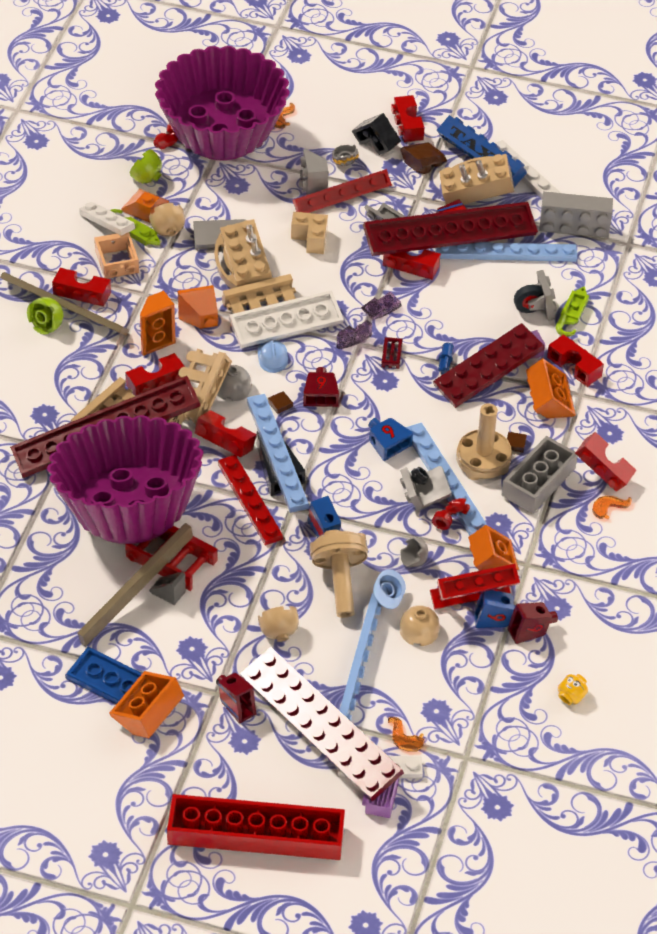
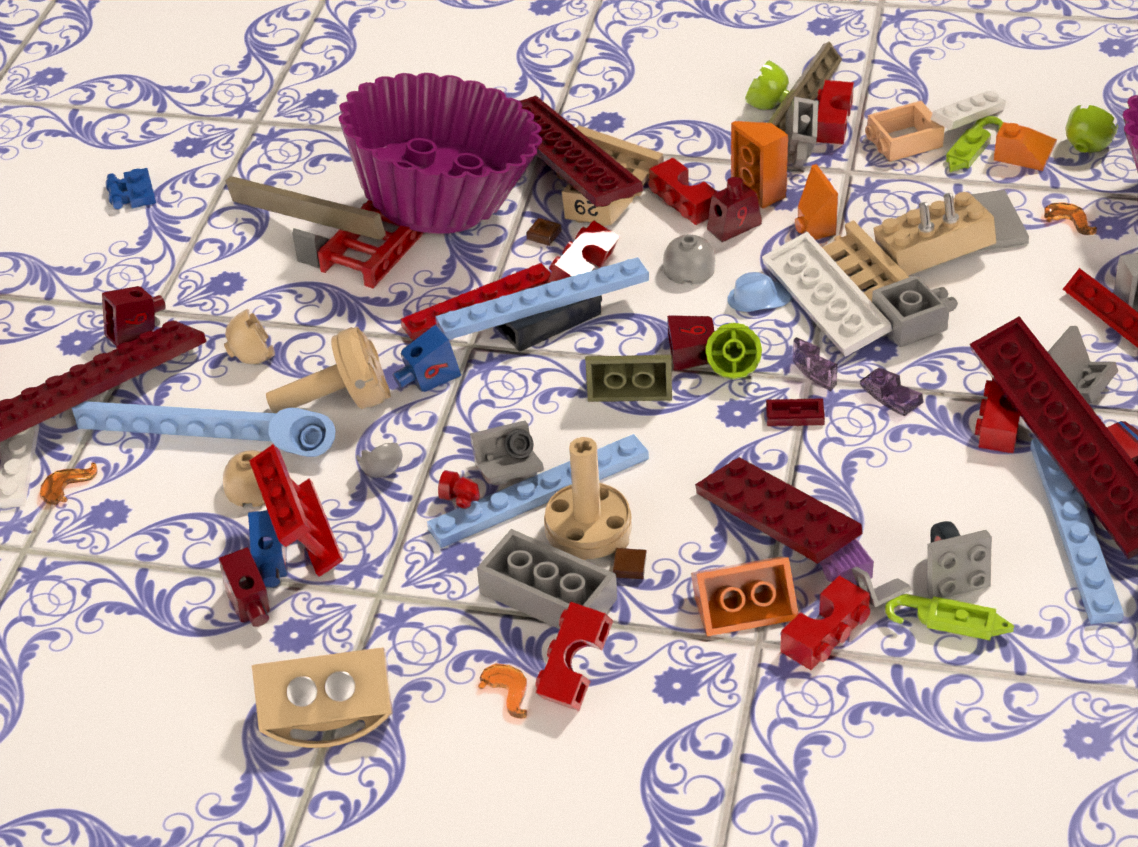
camera: 90 degrees right, 5 degrees down
blue tile [65,646,142,704] -> none
orange slope [109,671,184,738] -> none
tan cylinder [149,203,185,236] -> none
tan fence [179,348,232,425] -> none
reddish brown tile [268,391,293,414] -> none
tan brick [291,212,328,254] -> none
blue torso [368,418,413,461] -> none
blue axle [438,342,454,375] -> none
orange slope [468,525,519,570] -> none
yellow head [558,674,588,705] -> none
none -> blue plate [105,168,156,209]
none -> tan piece [252,647,393,748]
none -> olive slope [585,355,672,402]
none -> lime cylinder [706,322,762,380]
none -> dark red torso [707,177,762,242]
none -> light grey hinge [785,97,818,169]
none -> light grey bracket [852,567,911,607]
none -> light grey hinge [872,276,958,347]
none -> clear orange piece [1044,202,1097,235]

